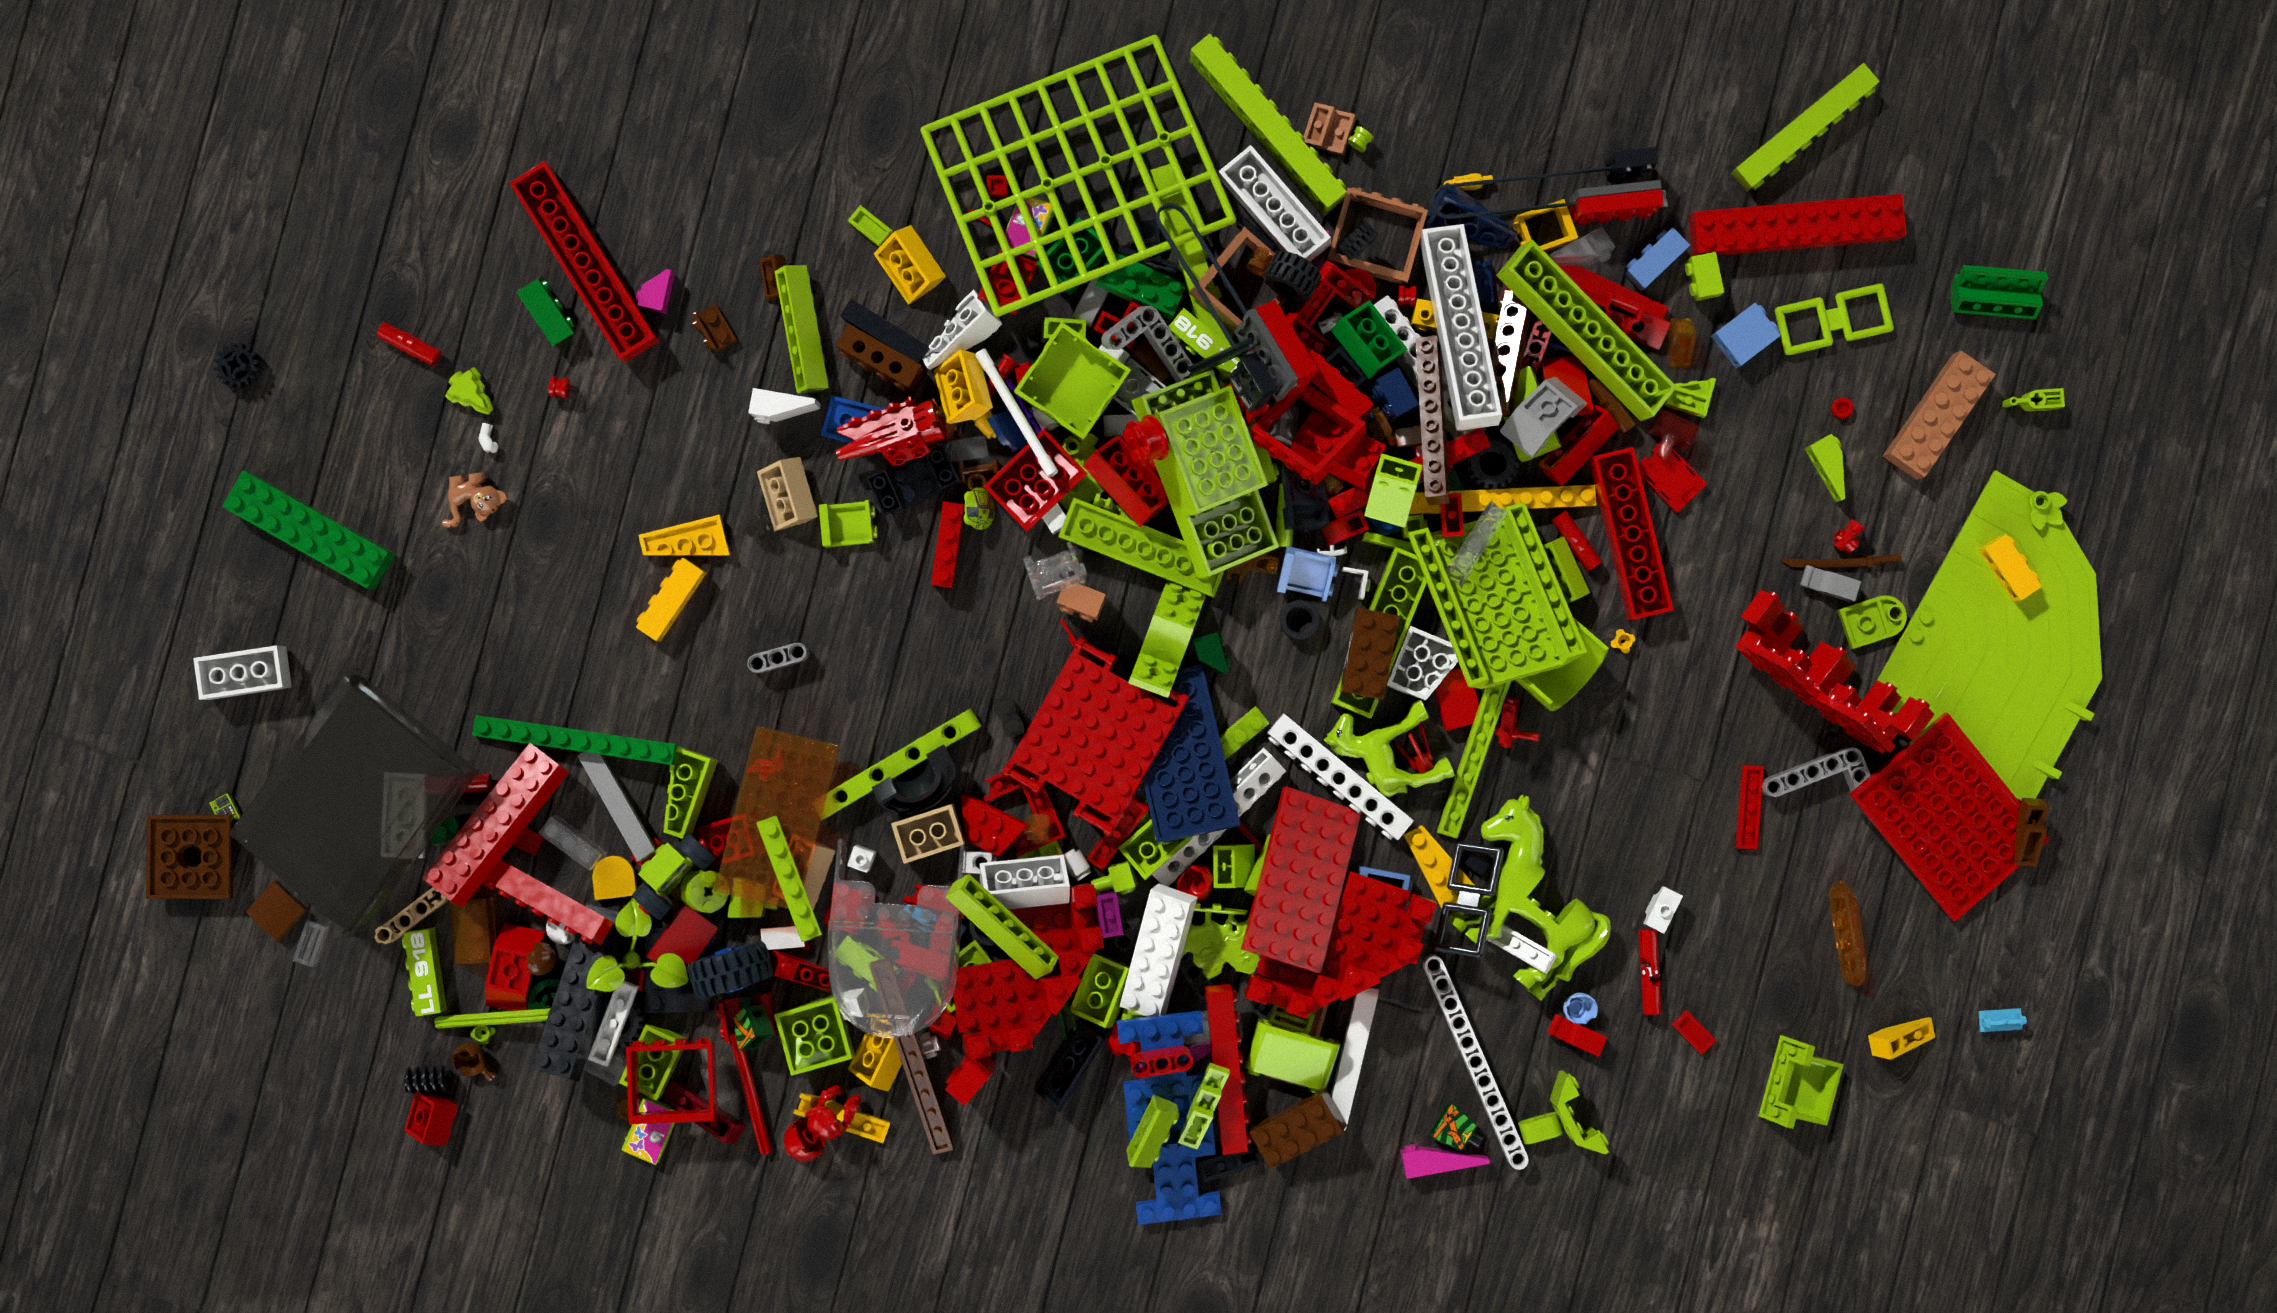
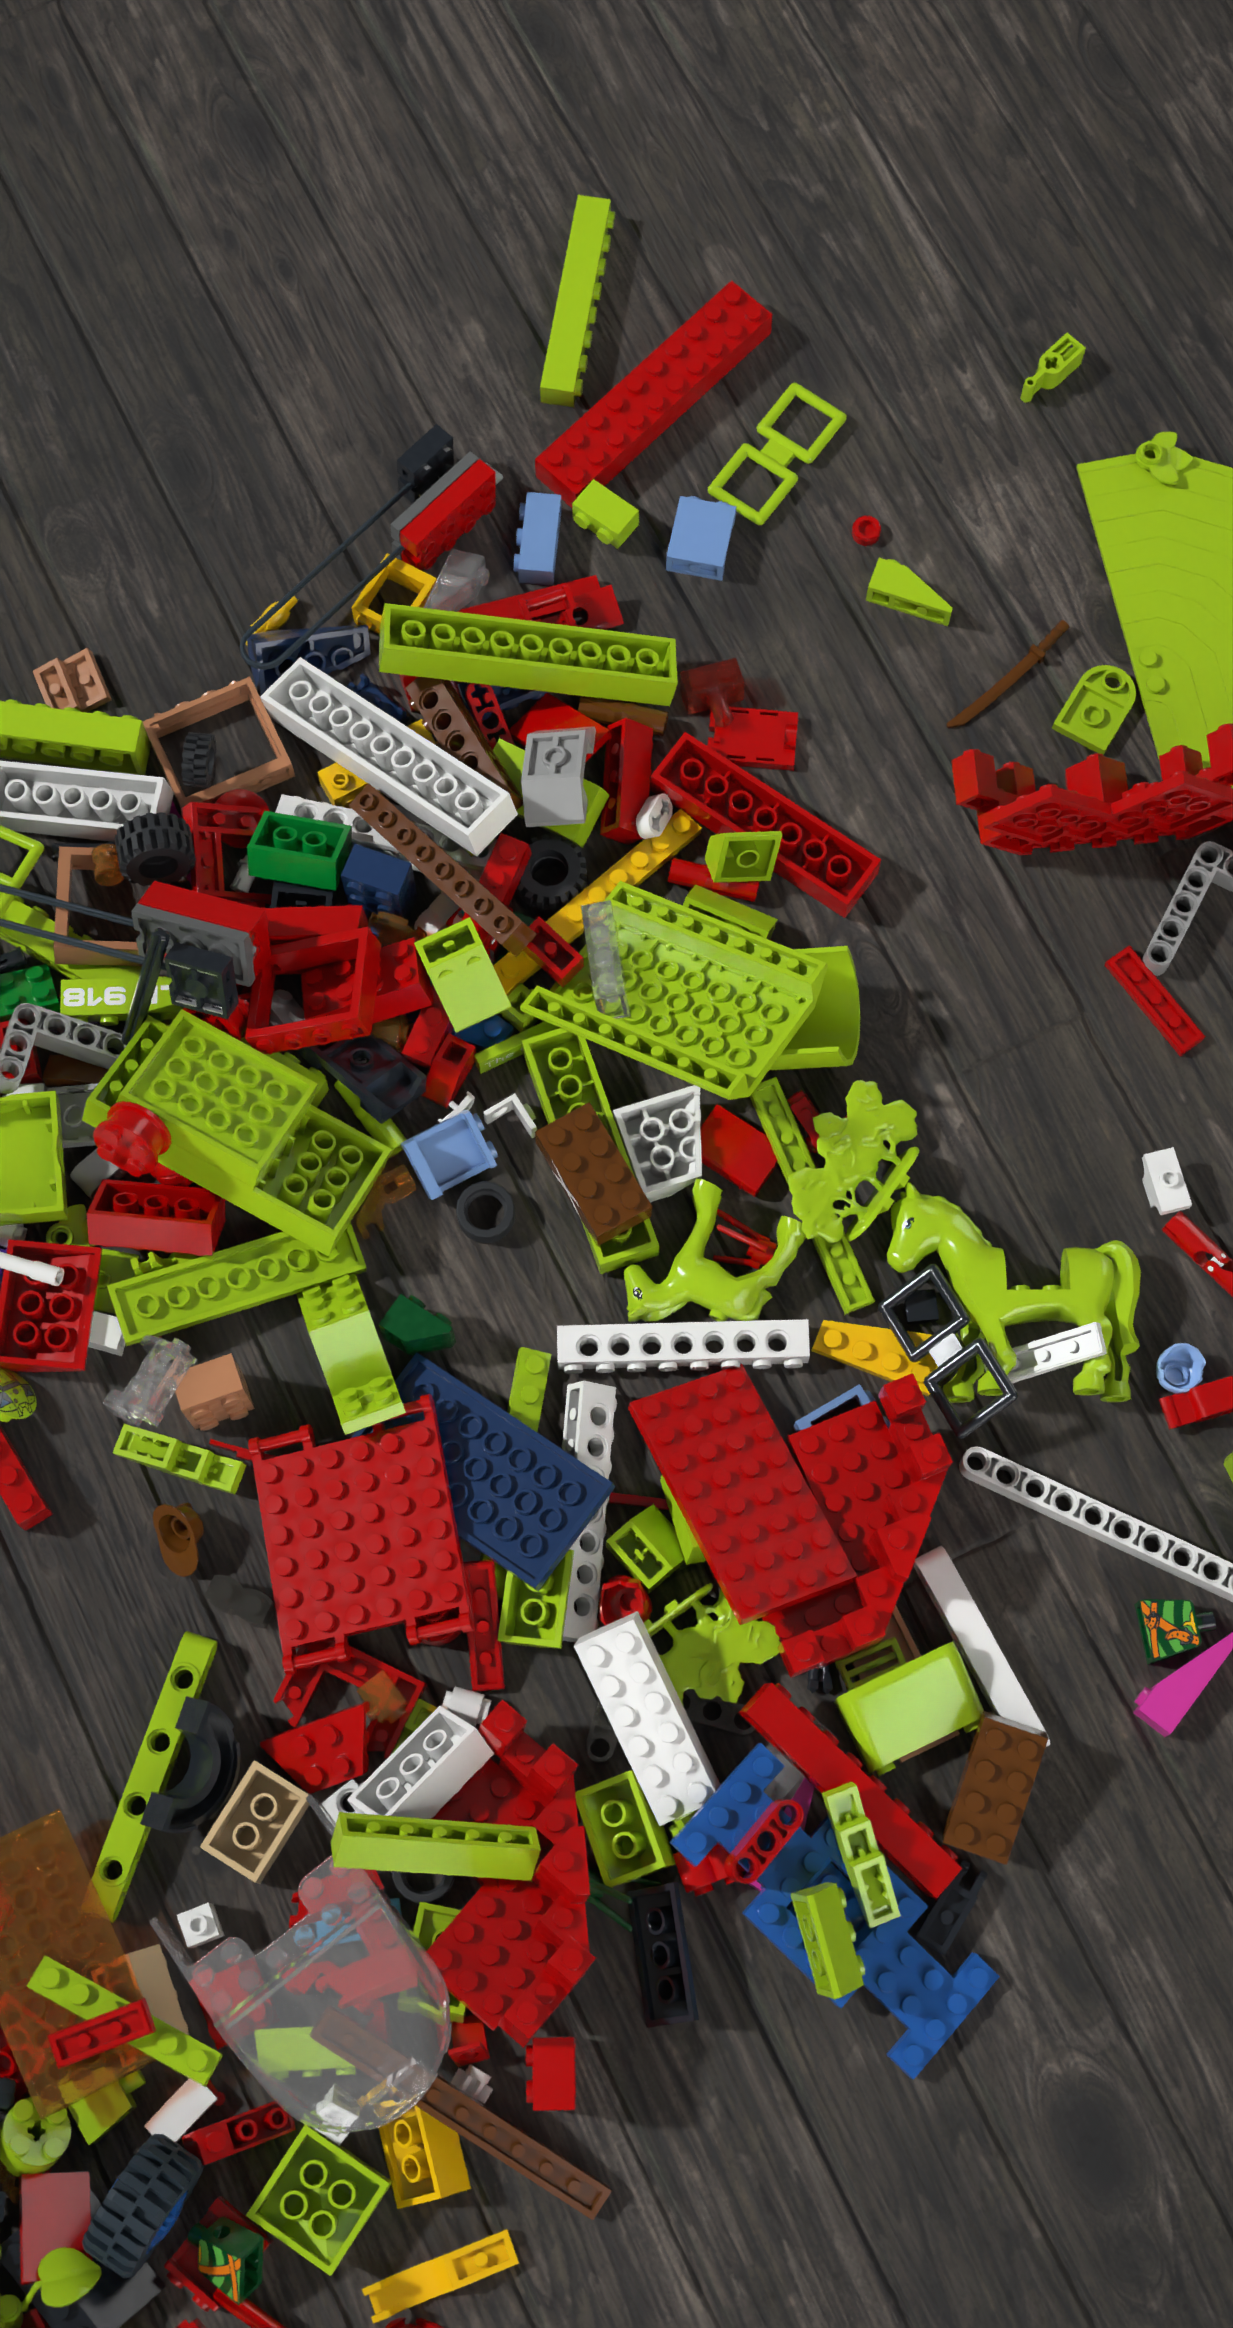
camera: 45 degrees left, 15 degrees down
red hair [806,1085,861,1140] -> none
lime brick [1091,860,1138,895] -> none
magenta panel [1093,890,1123,938] -> none
lime wheel [1347,126,1374,152] -> none
red wheel [1397,285,1416,307] -> none
yellow plate [1611,629,1635,653] -> none
lime wing [1664,378,1716,418] -> none
clear orange slope [1668,318,1696,367] -> none
light grey piece [1800,565,1861,602] -> none
red plate [1832,519,1865,553] -> none
nougat brick [1882,351,1996,480] -> none
green brick [1951,265,2048,320] -> none
yellow brick [1978,534,2042,602] -> none
none -> red tile [47,1998,156,2069]
none -> lime slope [113,1424,247,1495]
none -> reddish brown piece [153,1502,204,1577]
none -> white beam [636,793,673,839]
none -> lime slope [705,831,782,883]
none -> lime plant [788,1080,920,1243]

